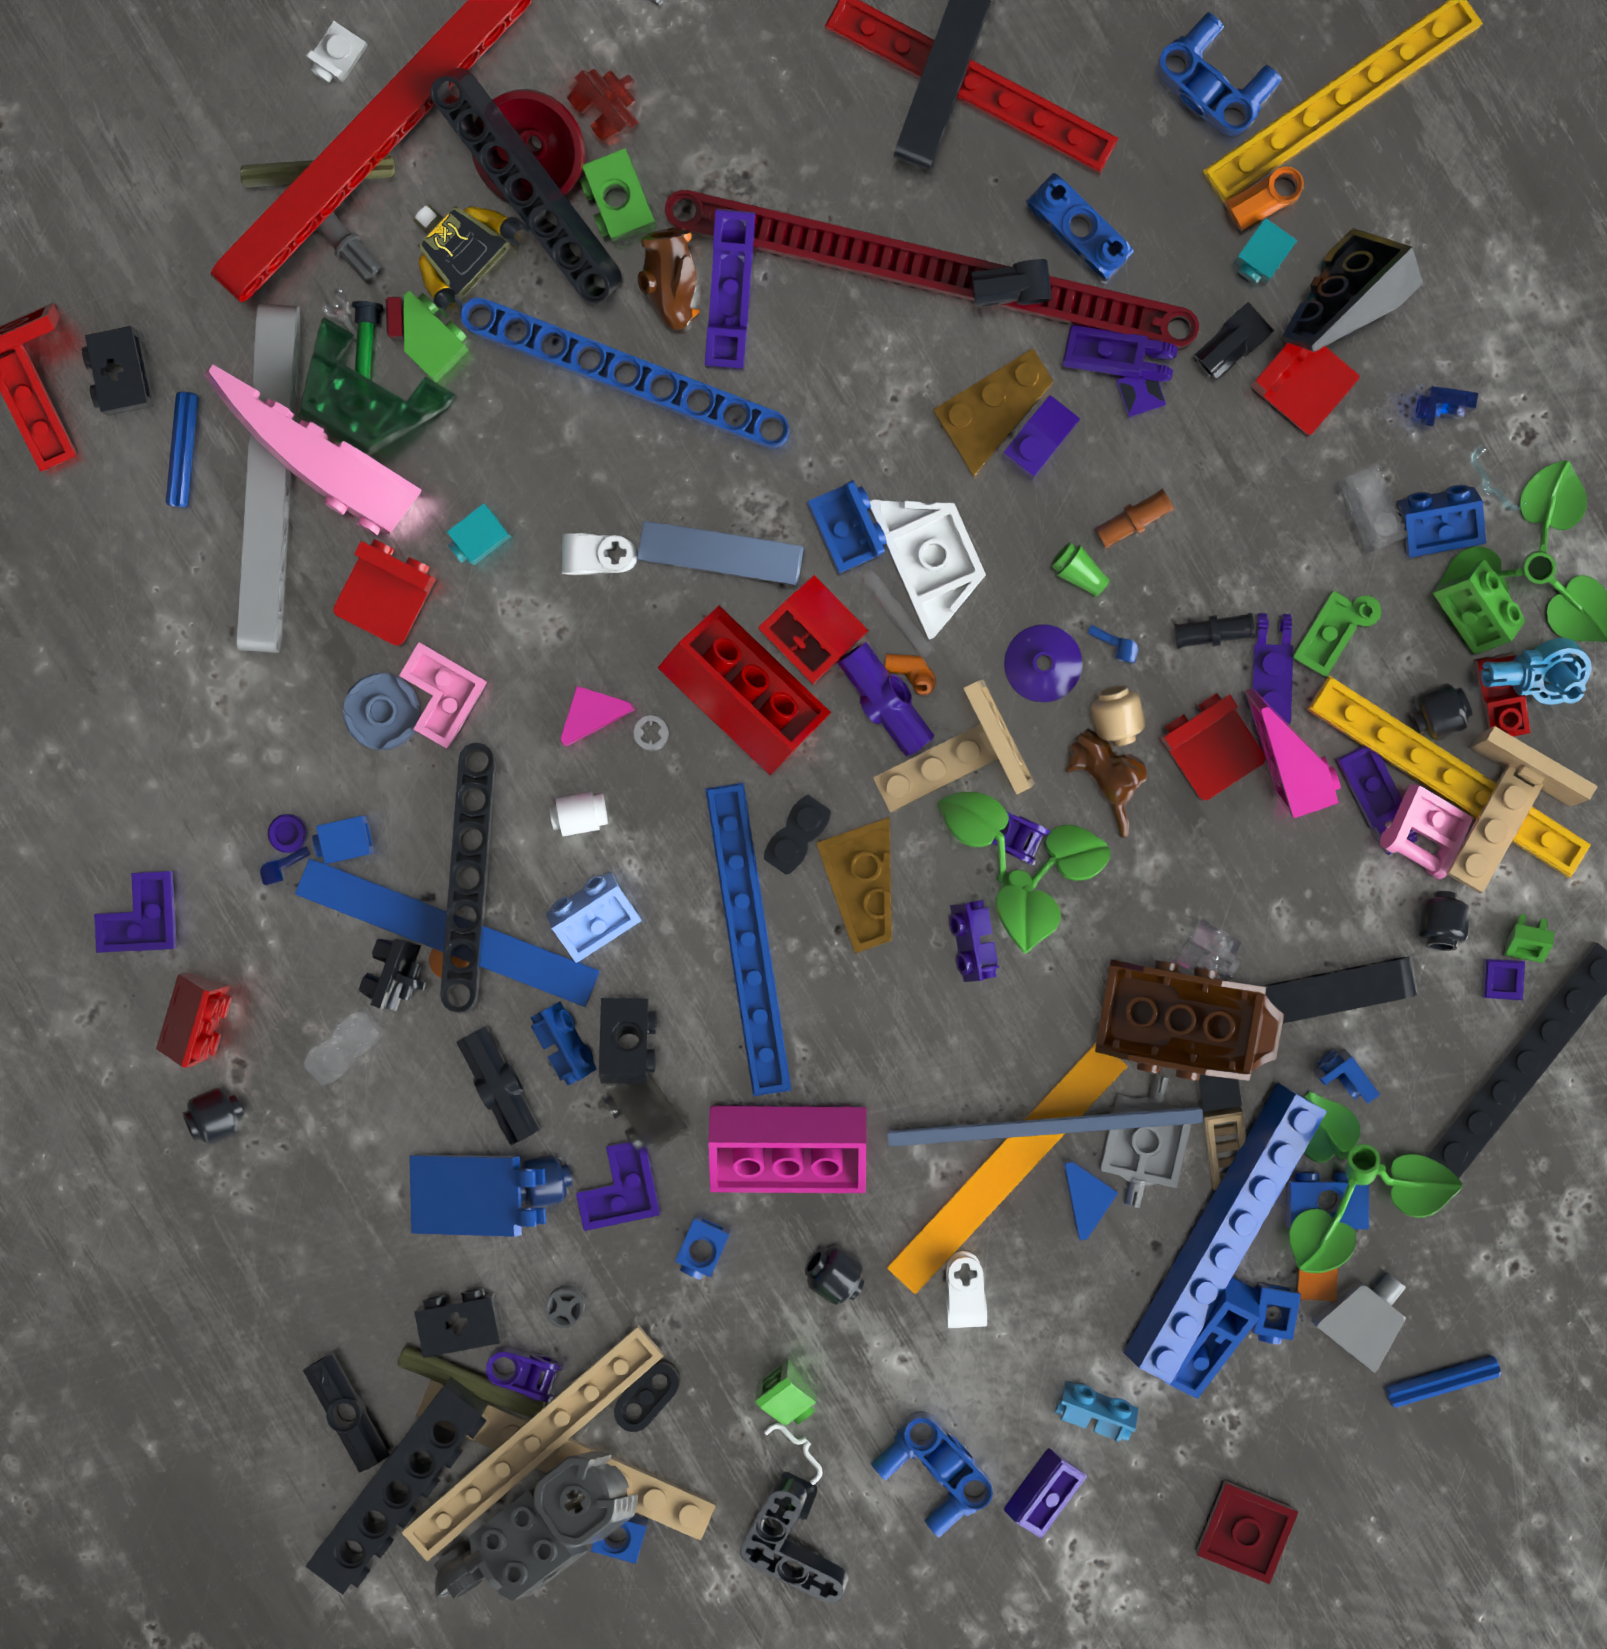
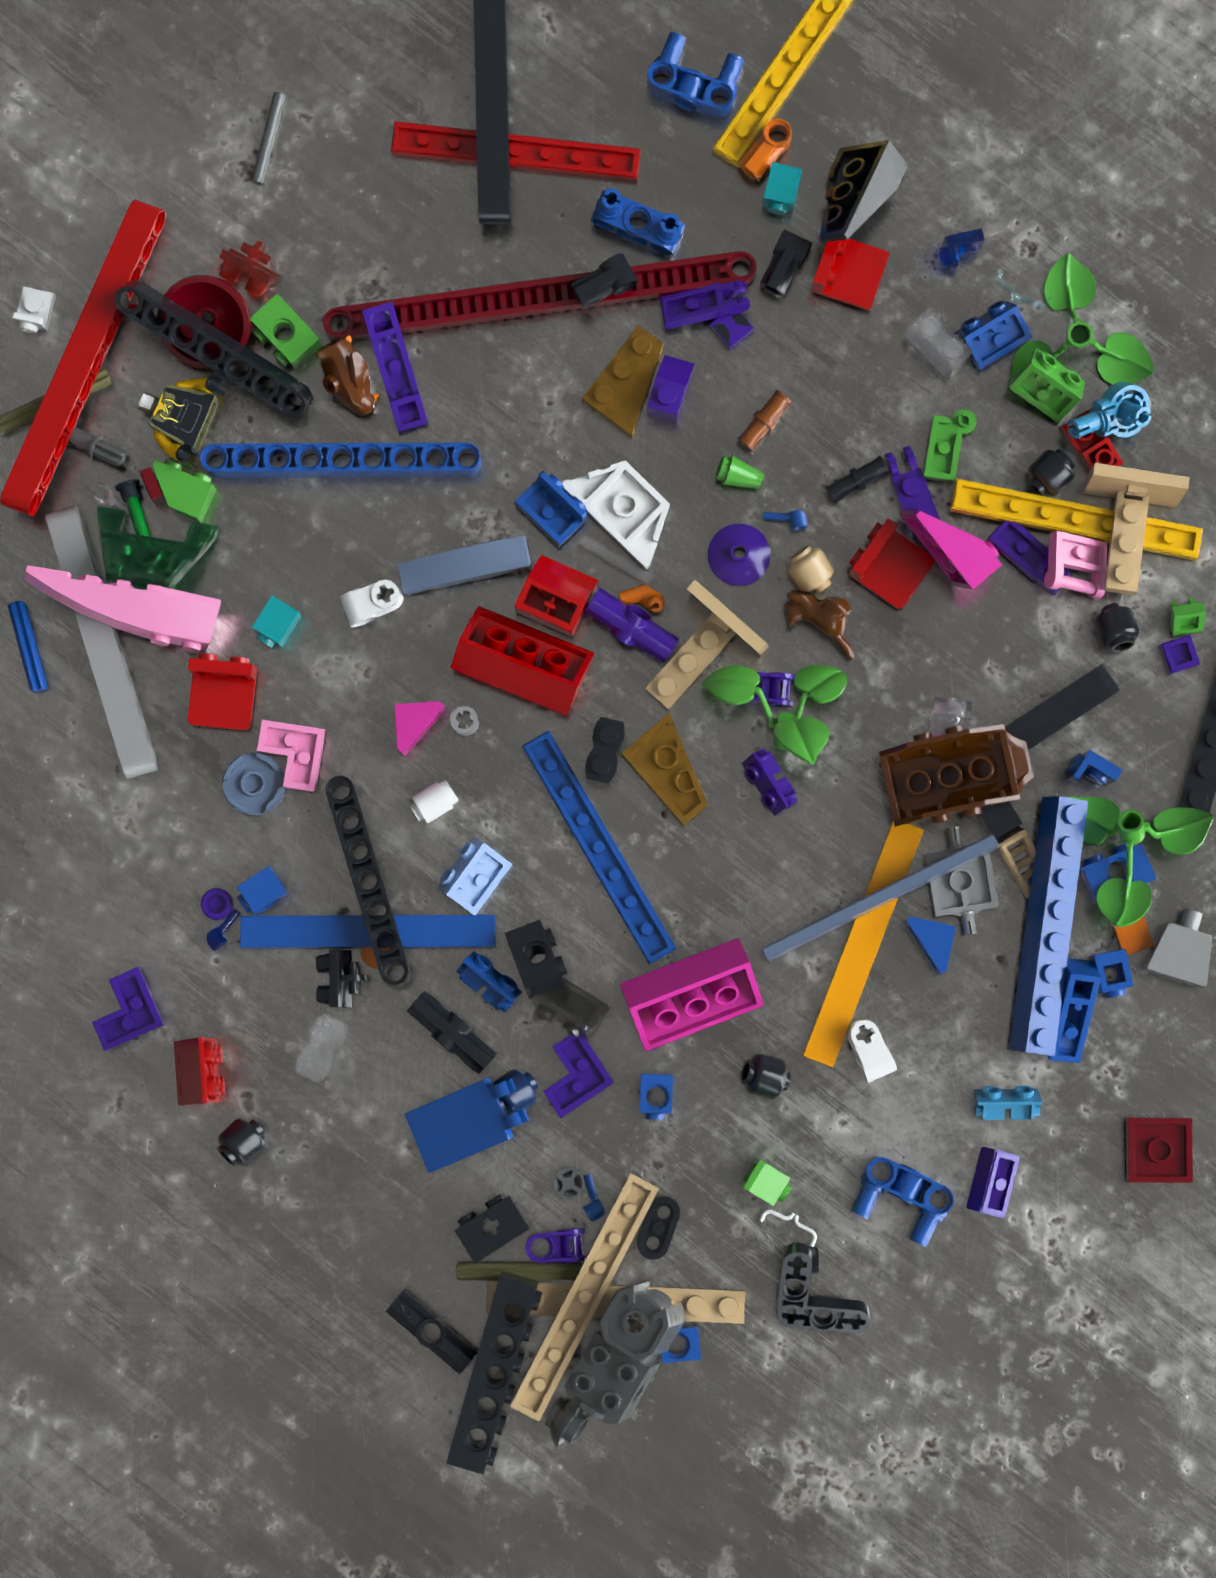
camera: 20 degrees left, 5 degrees down
none -> blue hand [583,1174,605,1222]

